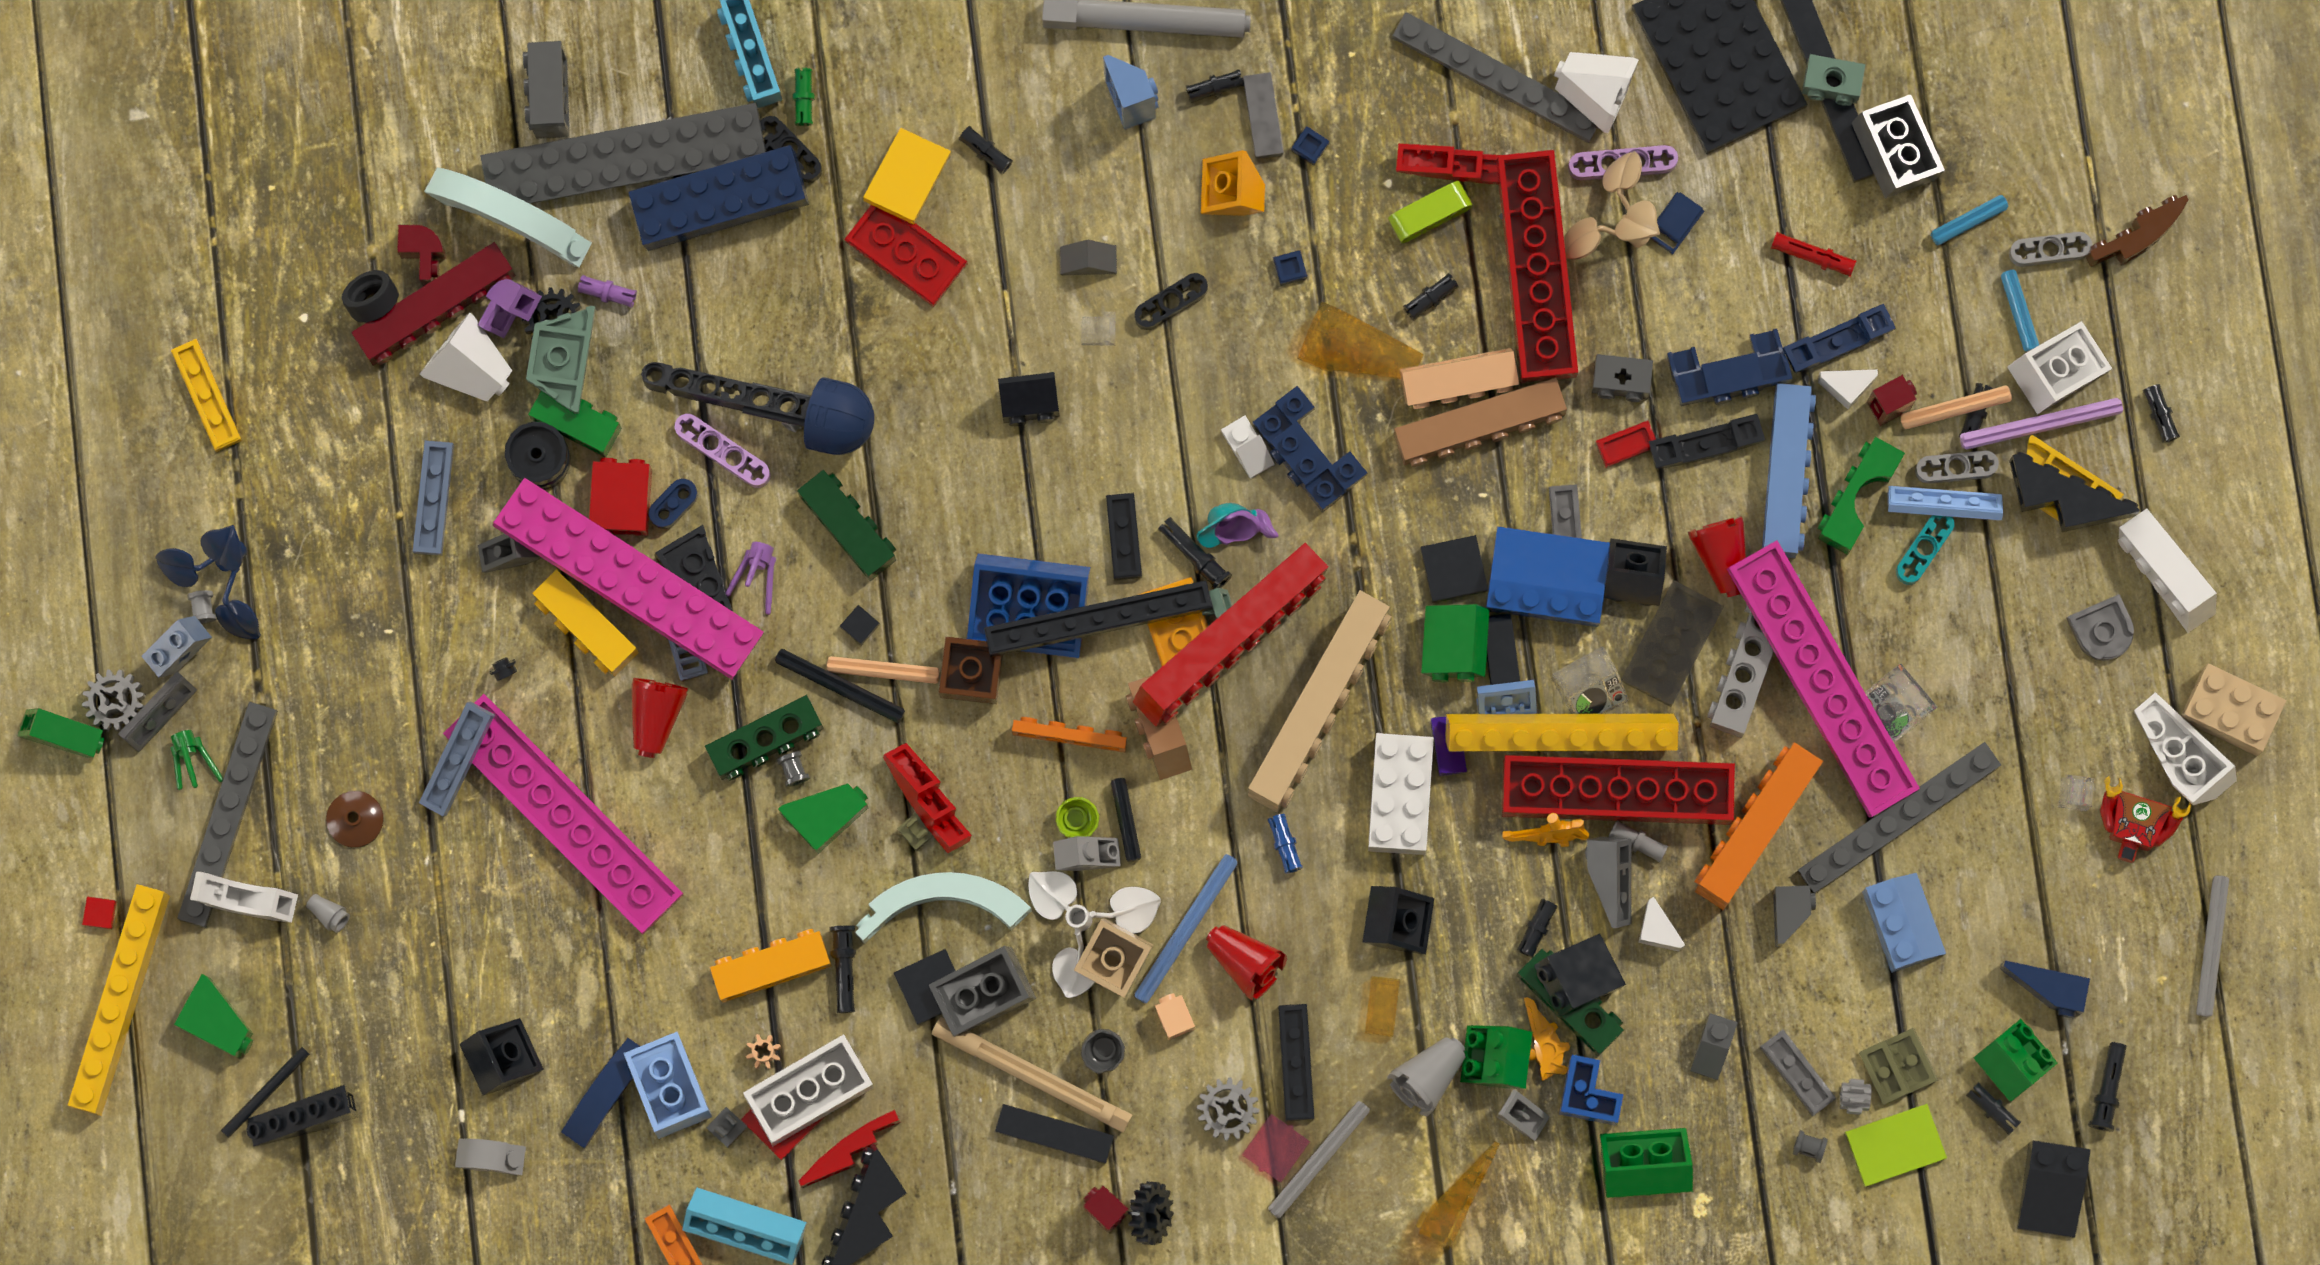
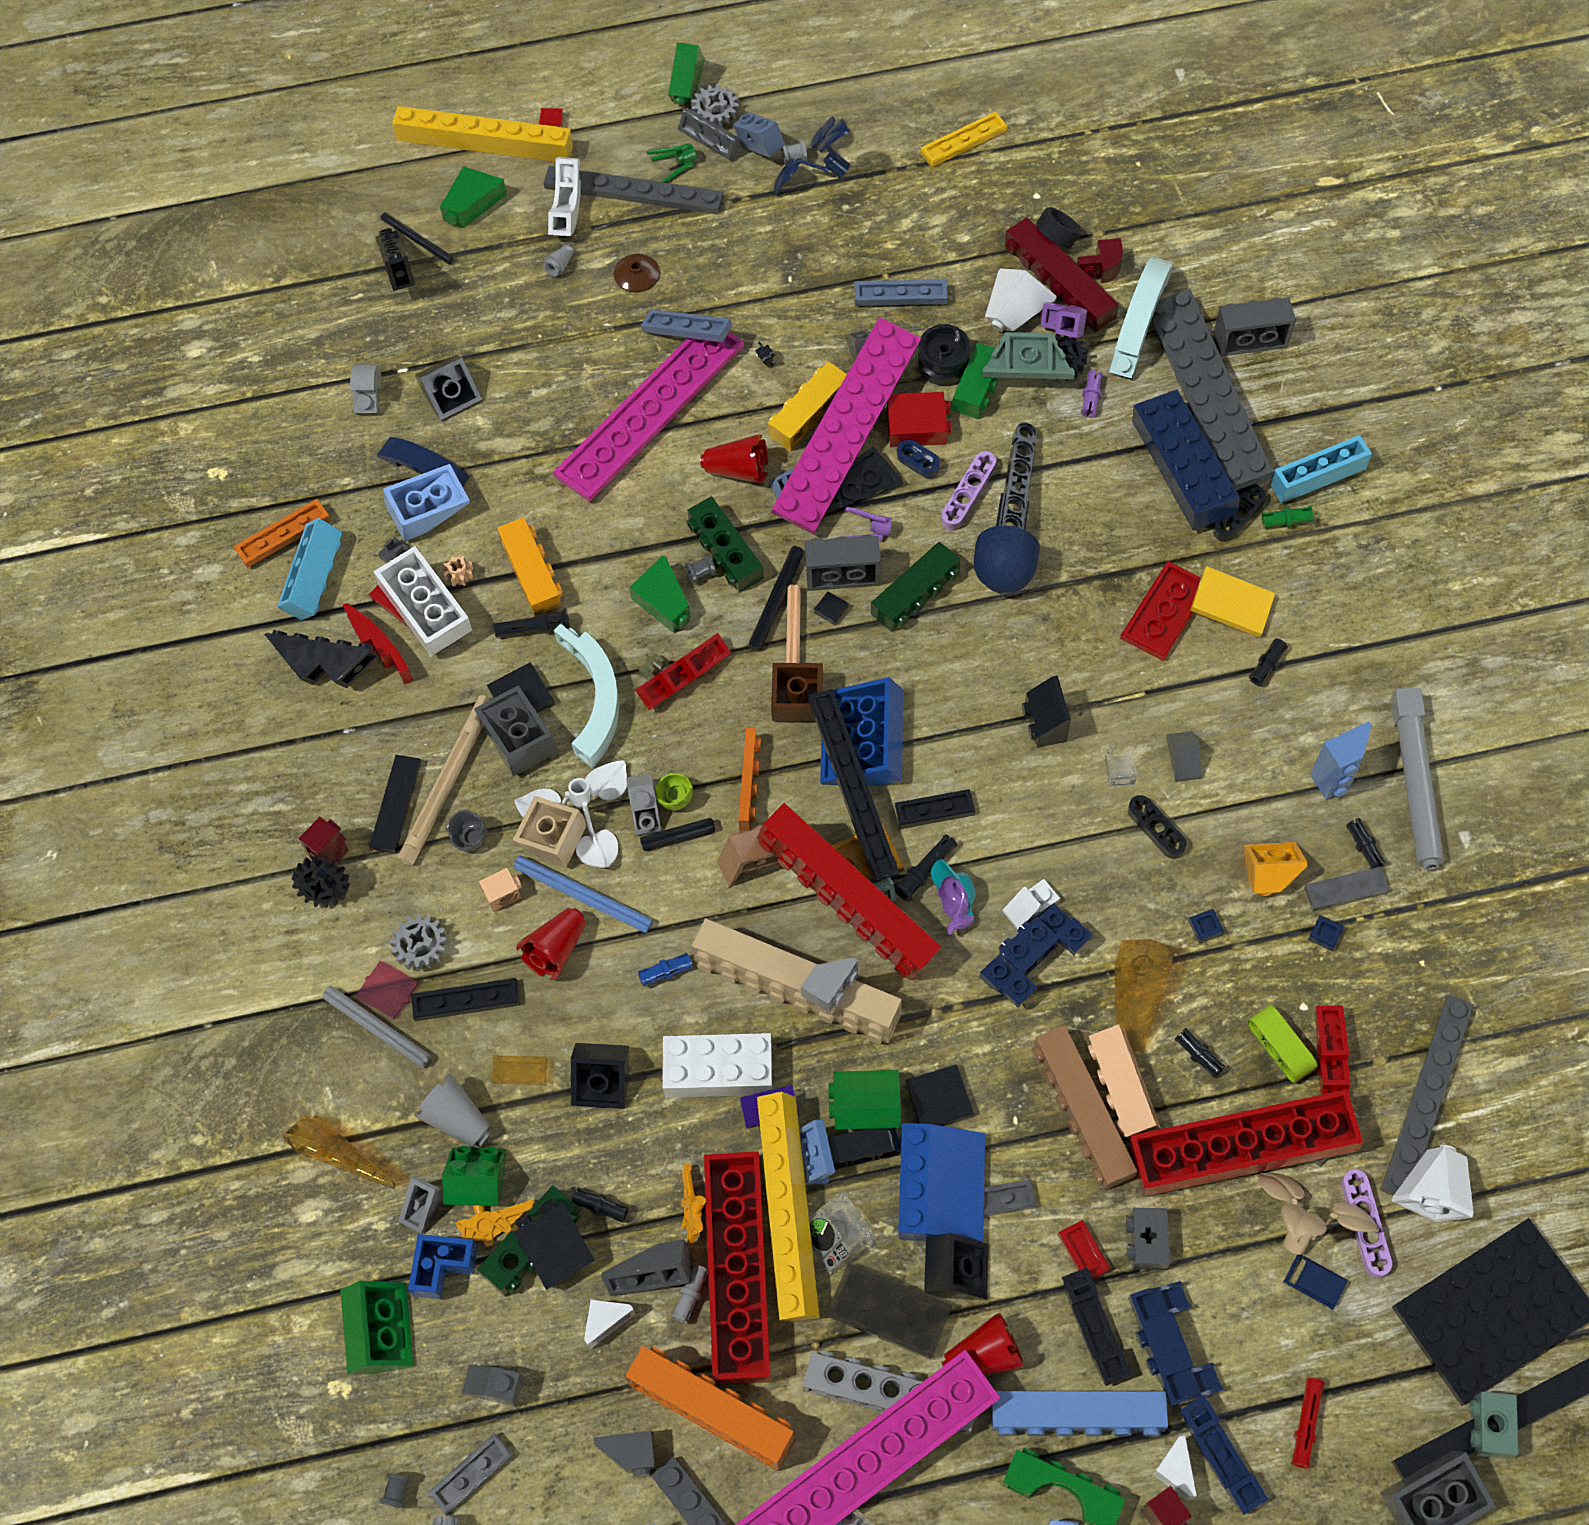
camera: 85 degrees right, 15 degrees down
none -> light grey slope [801,958,860,1013]
none -> dark grey brick [804,535,881,591]

